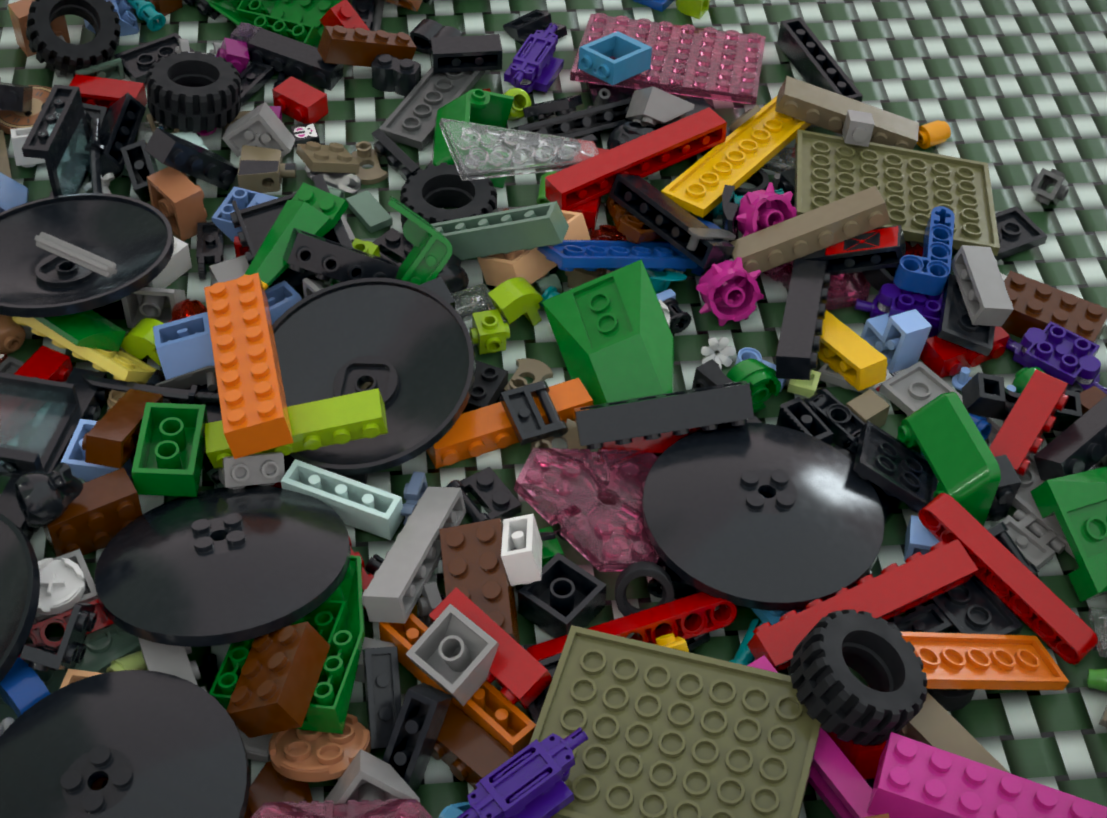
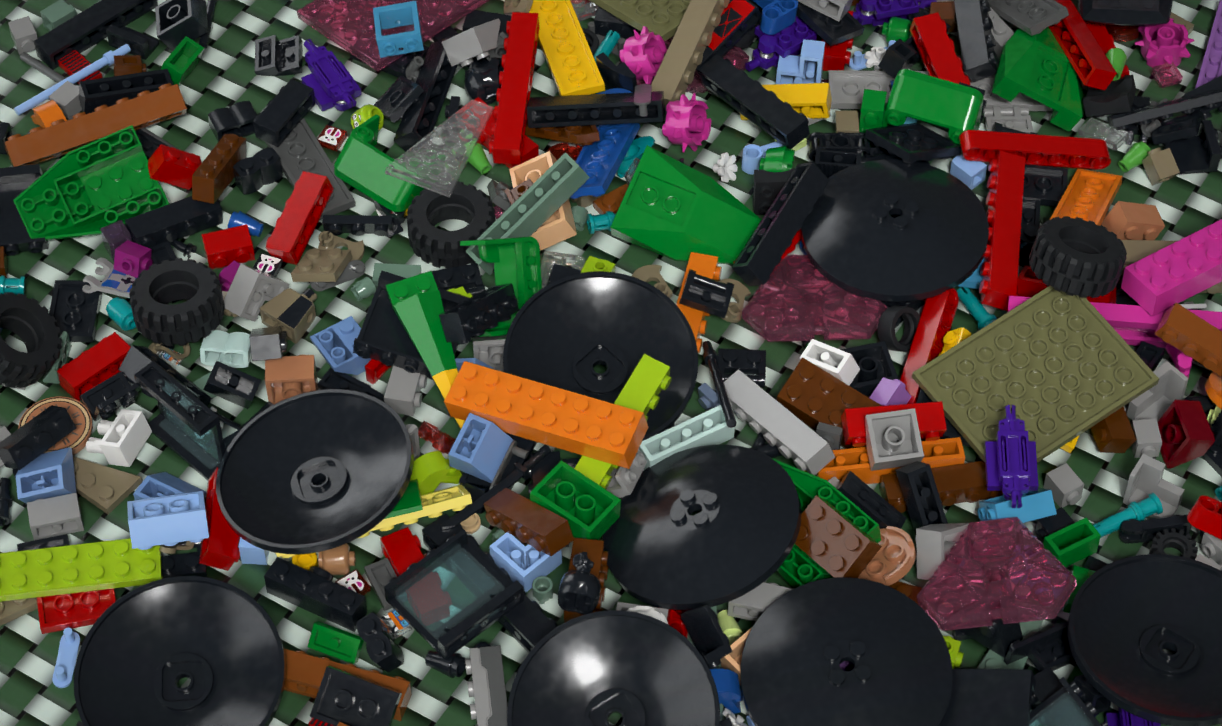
camera: 50 degrees left, 5 degrees up
light grey axle [34,232,118,278] -> none
lime brick [488,277,543,326] -> none
none -> blue cone [228,211,264,237]
none -> red brick [265,171,334,265]
none -> black bar [702,341,737,428]
none -> green piece [859,89,887,140]
none -> medium lavender brick [869,377,911,406]
none -> nougat brick [1101,201,1165,240]

